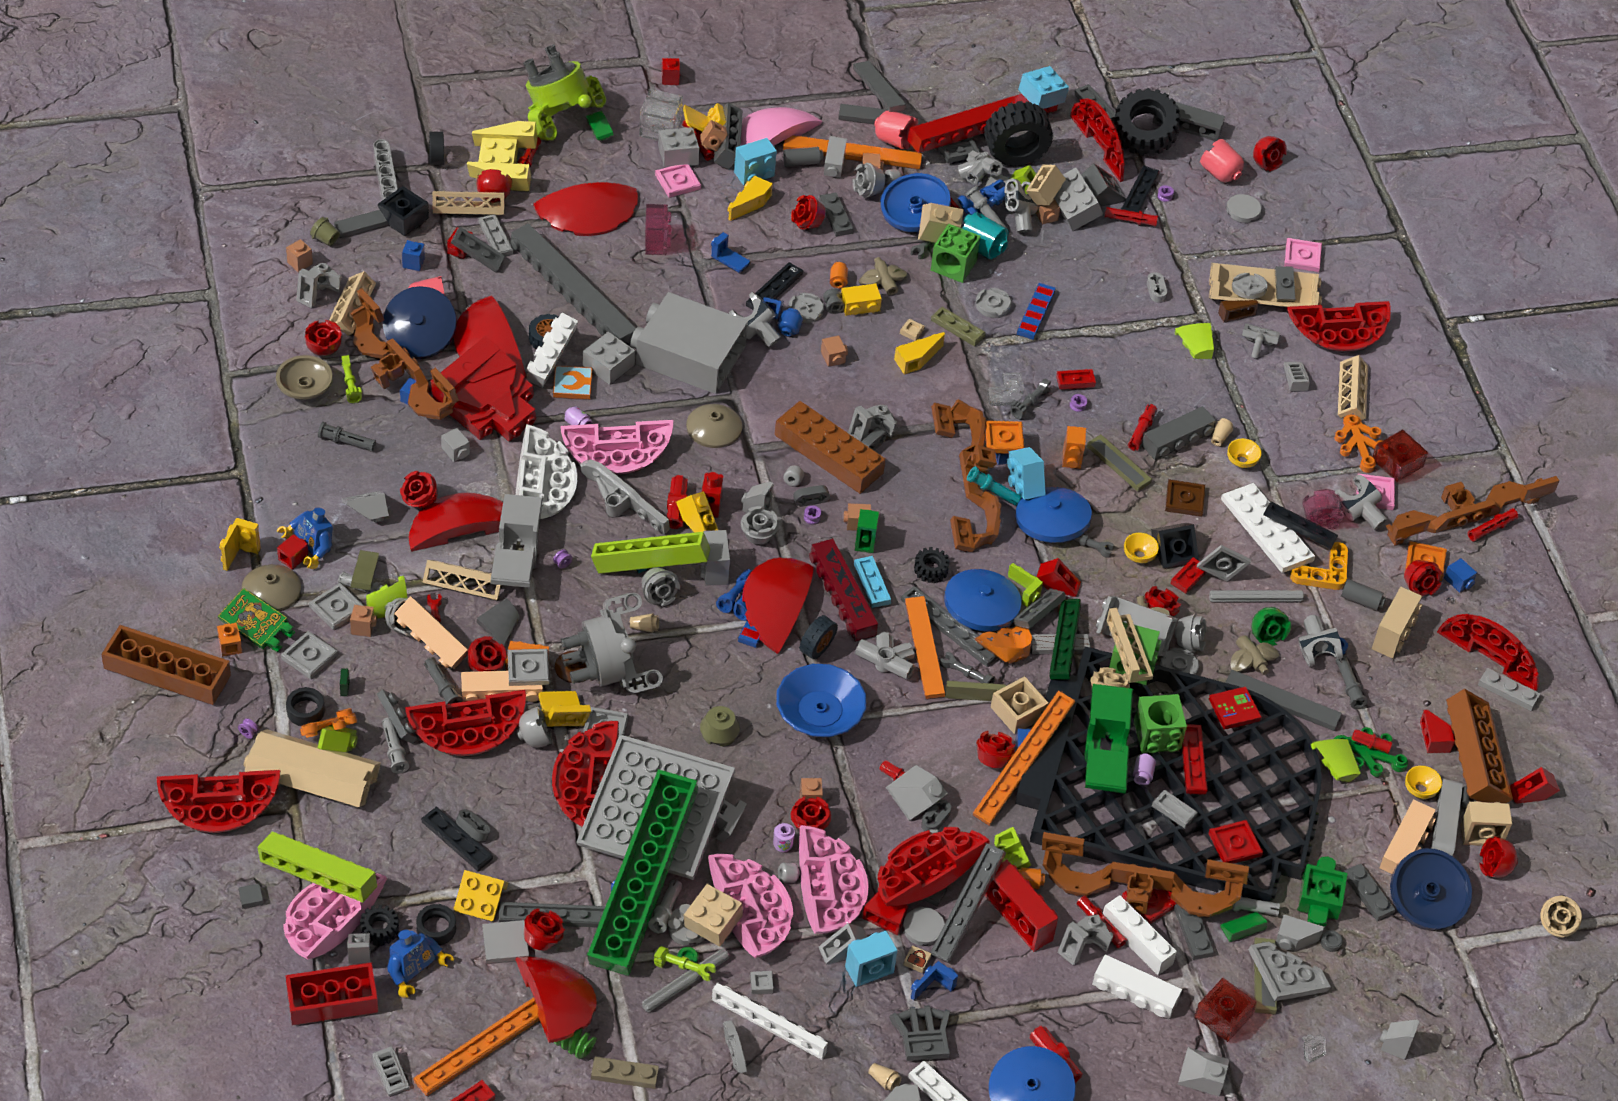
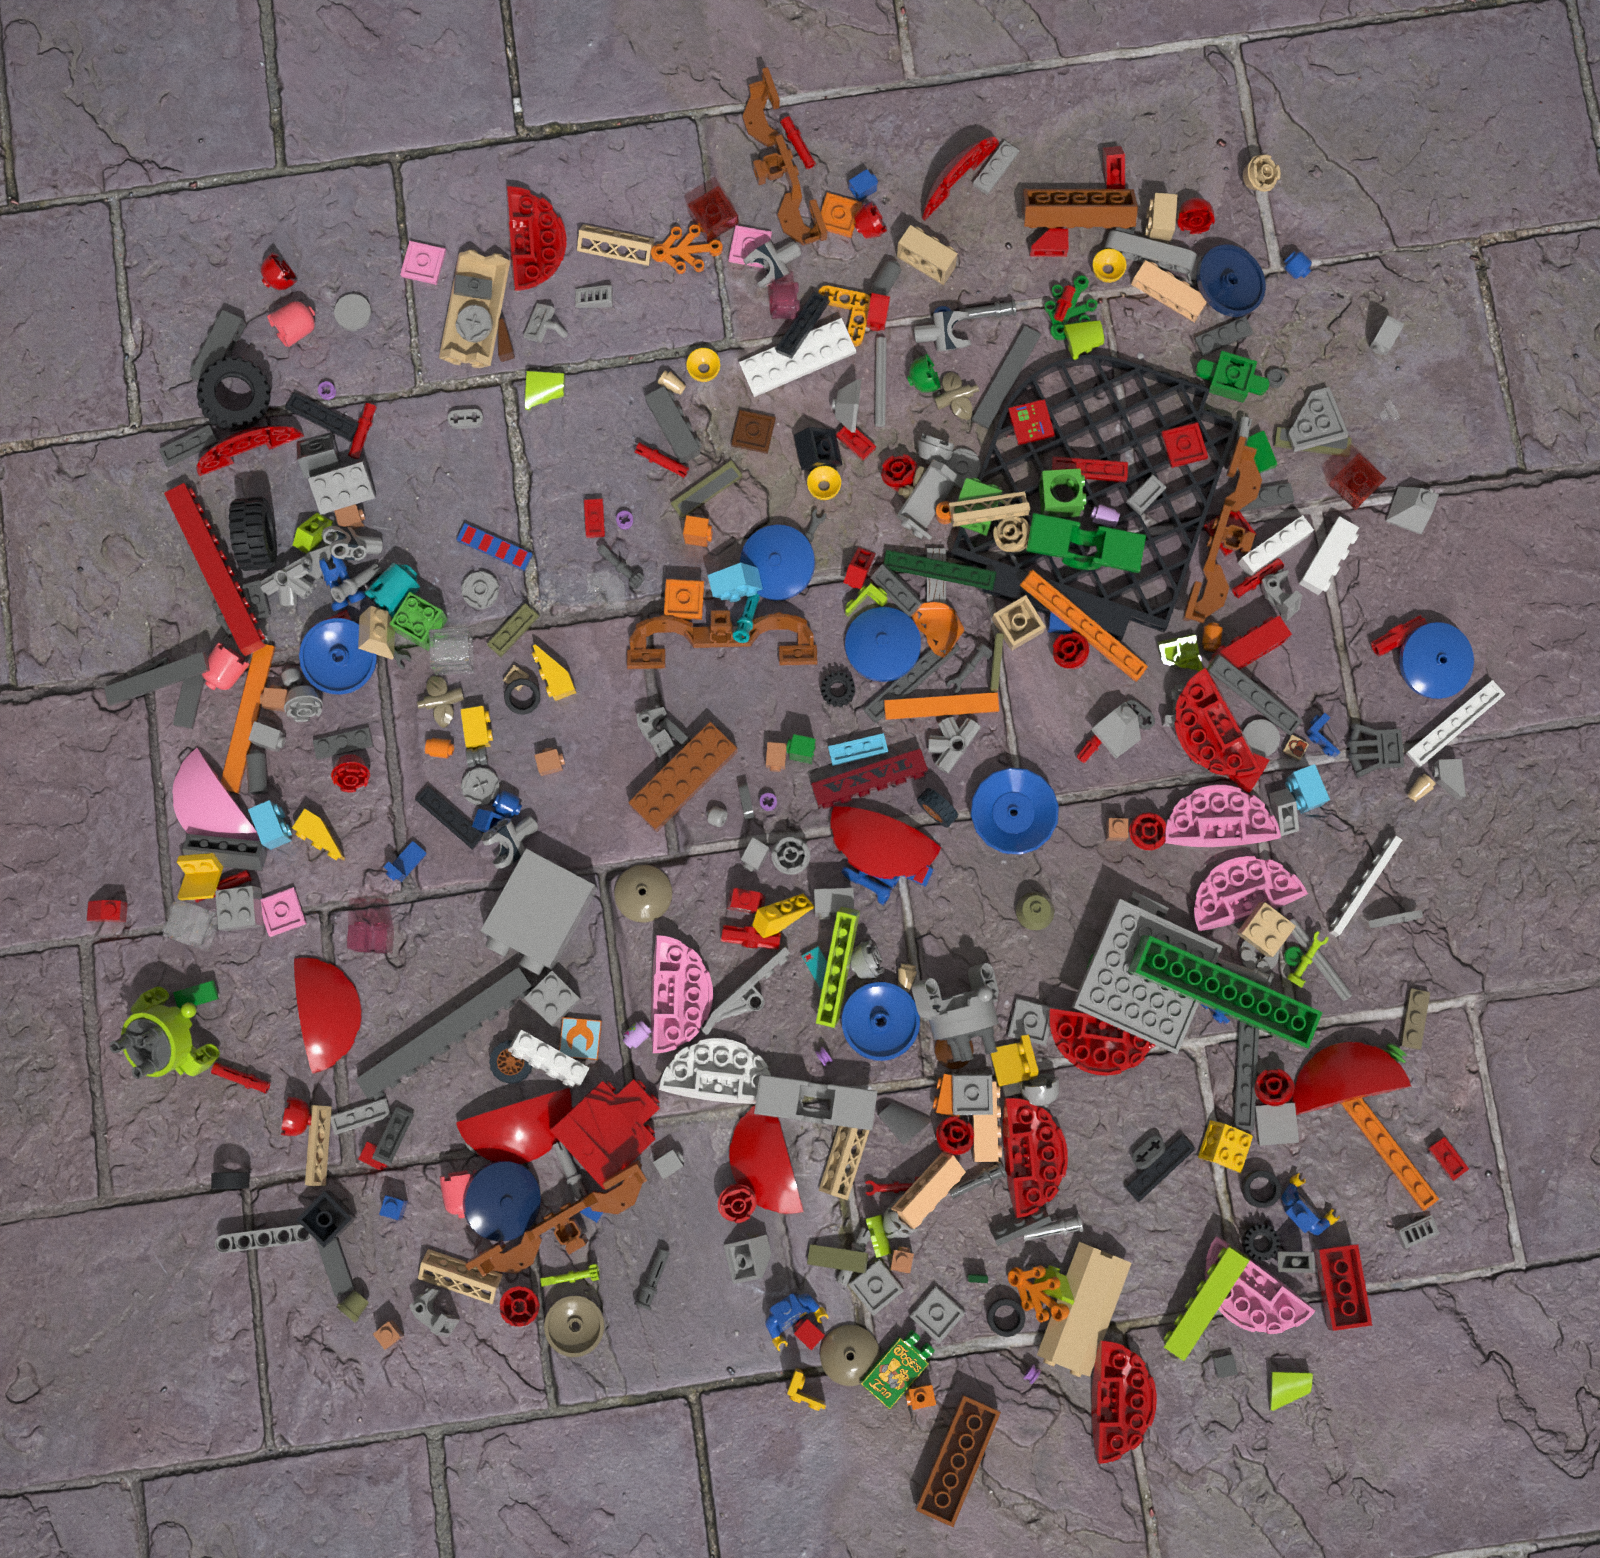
camera: 80 degrees left, 30 degrees up
light yellow wedge [467,121,538,191] -> none
nougat brick [700,120,727,151] -> none
light grey tile [750,971,773,994] -> none
lavender brick [773,823,795,853] -> none
light grey piece [778,863,800,883] -> none
medium azure brick [1018,66,1069,109] -> none
tan brick [1026,165,1066,205] -> none
light grey slope [1276,915,1324,951] -> none
none -> clear brick [429,627,474,675]
none -> black tyre [504,678,541,715]
none -> blue dish [841,982,920,1061]
none -> red slope [866,293,890,331]
none -> lime slope [1270,1371,1313,1411]
none -> blue head [1284,251,1312,279]

